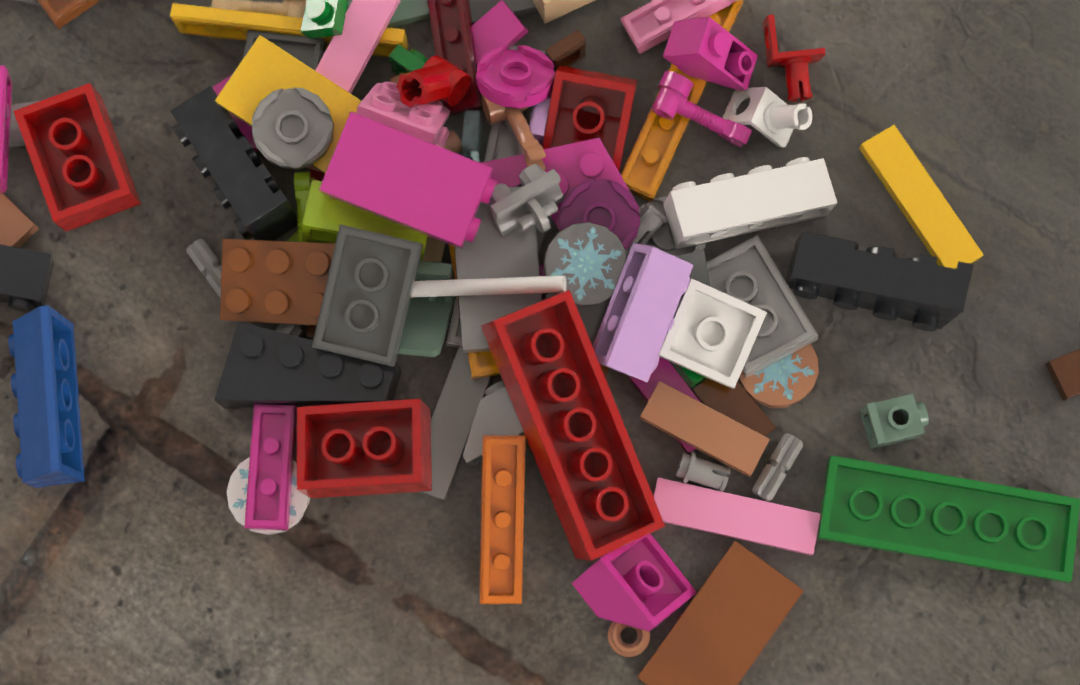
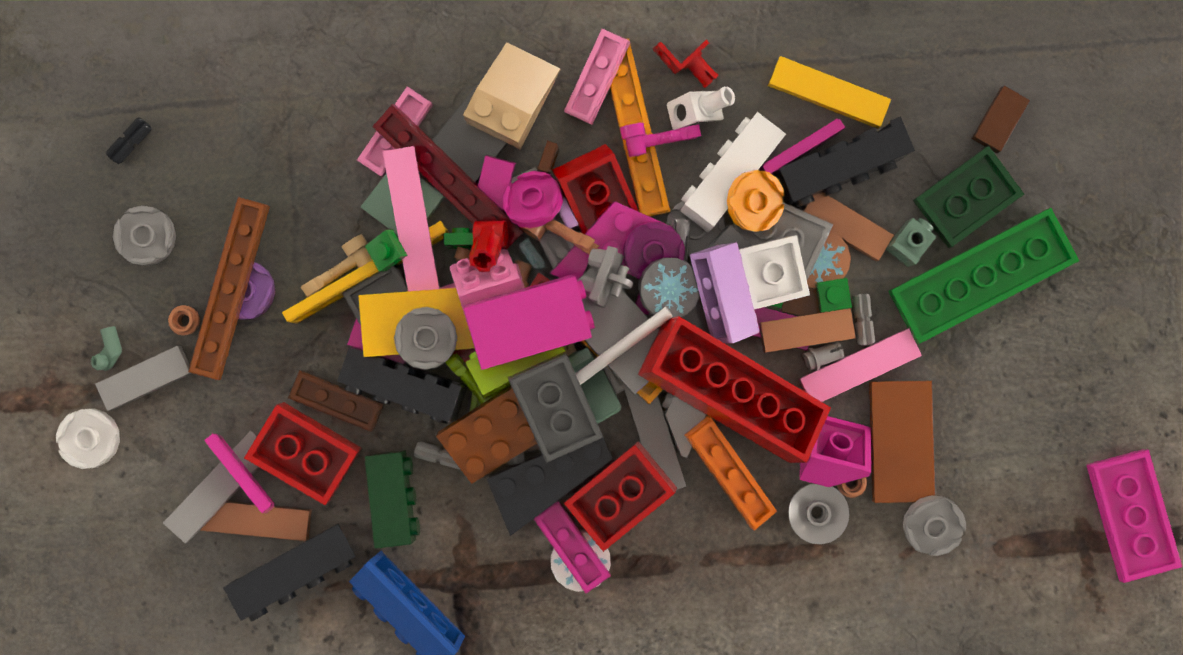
camera: 40 degrees left, 10 degrees up
dark pink slope [663,17,758,91] -> none
none -> reddish brown tile [288,370,384,432]
none -> dark green brick [364,450,420,549]
none -> light orange tile [727,170,784,232]
none -> dark pink tile [759,119,845,175]
none -> light grey dish [788,483,849,544]
none -> nougat tile [803,192,894,262]
none -> green plate [815,278,852,313]
none -> dark green plate [913,146,1024,248]

